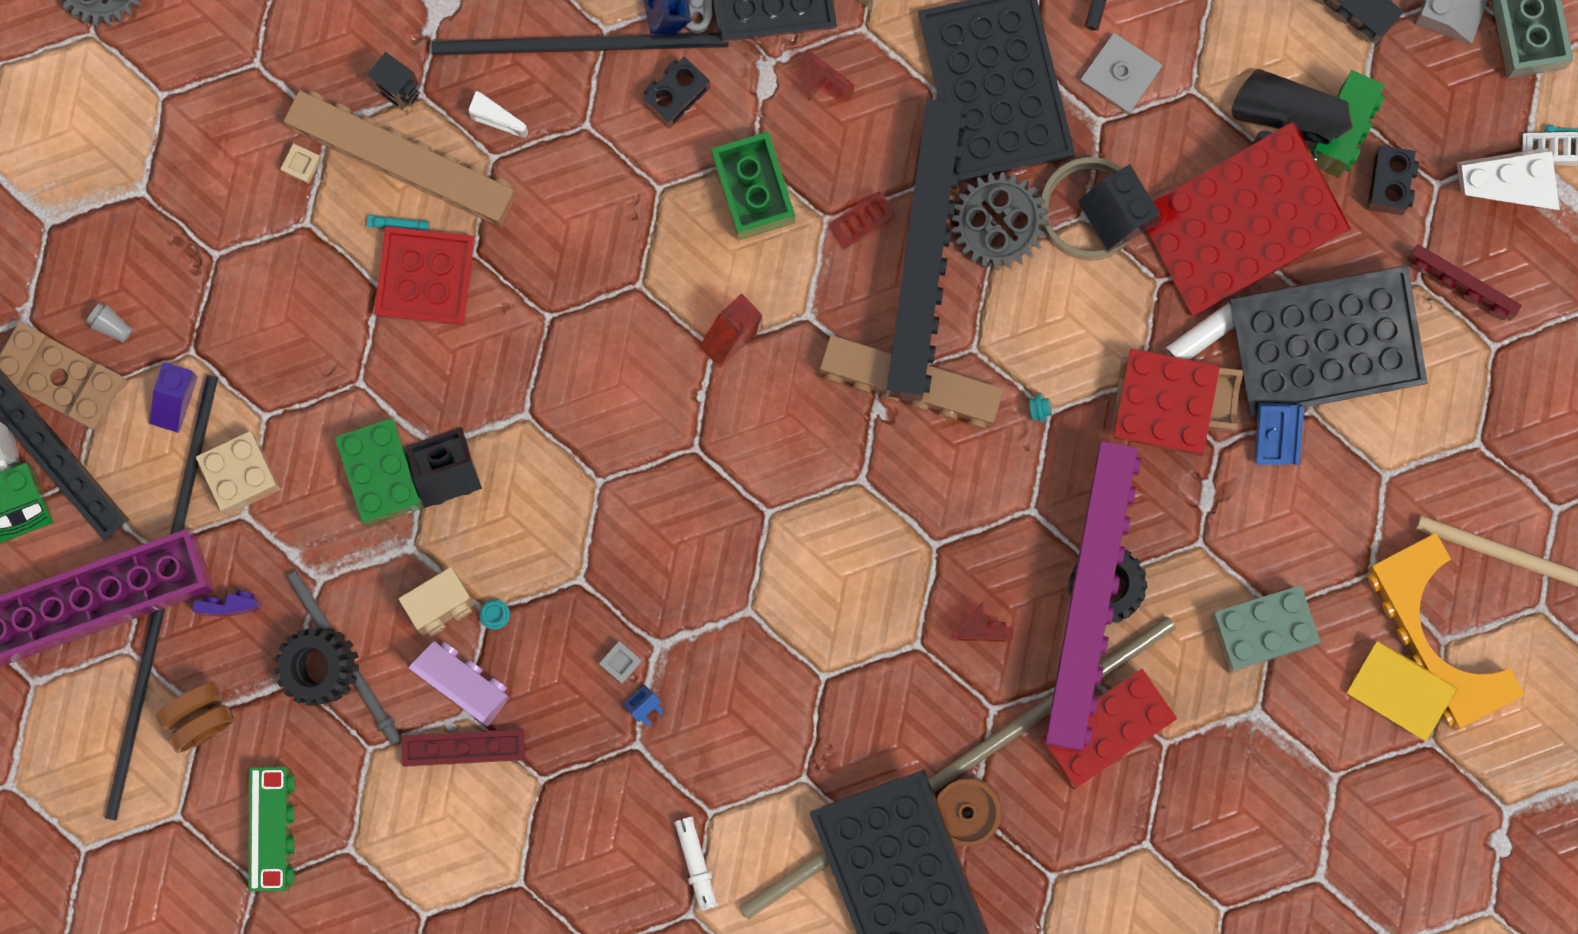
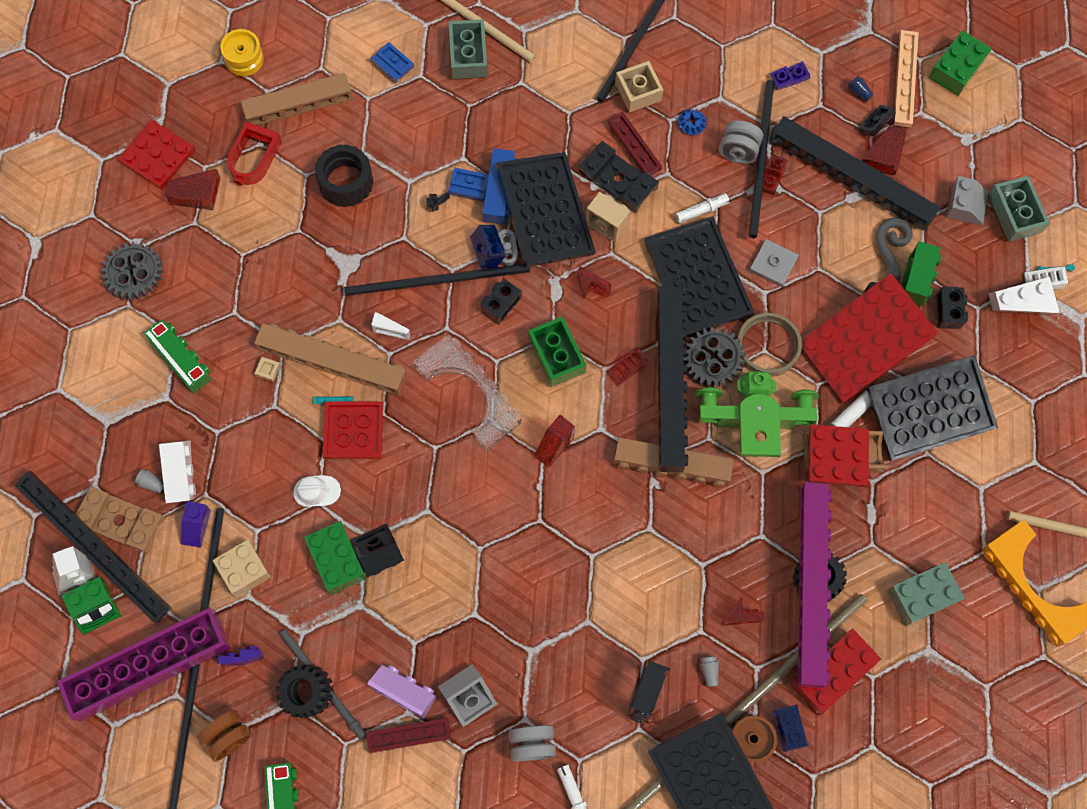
camera: 10 degrees left, 10 degrees down
black brick [367,51,420,111] -> none
tan brick [398,567,476,637] -> none
teal plate [479,599,510,630] -> none
light grey plate [599,641,642,685] -> none
blue tile [622,684,663,726] -> none
teal plate [1030,393,1052,423] -> none
black slope [1078,164,1160,252] -> none
black panel [1232,69,1353,145] -> none
blue plate [1254,403,1304,465] -> none
yellow tile [1347,641,1458,741] -> none
dark red plate [1407,244,1522,321] -> none
none -> green brick [144,319,211,394]
none -> white wedge [159,440,196,503]
none -> white piece [293,475,341,507]
none -> clear arch [413,334,522,451]
none -> light grey slope [438,664,497,727]
none -> light grey wheel [509,726,556,762]
none -> black window [627,660,671,724]
none -> bright green piece [694,371,820,457]
none -> light grey cone [699,656,719,687]
none -> clear blue brick [773,705,808,752]
none -> dark grey plant [876,218,913,282]

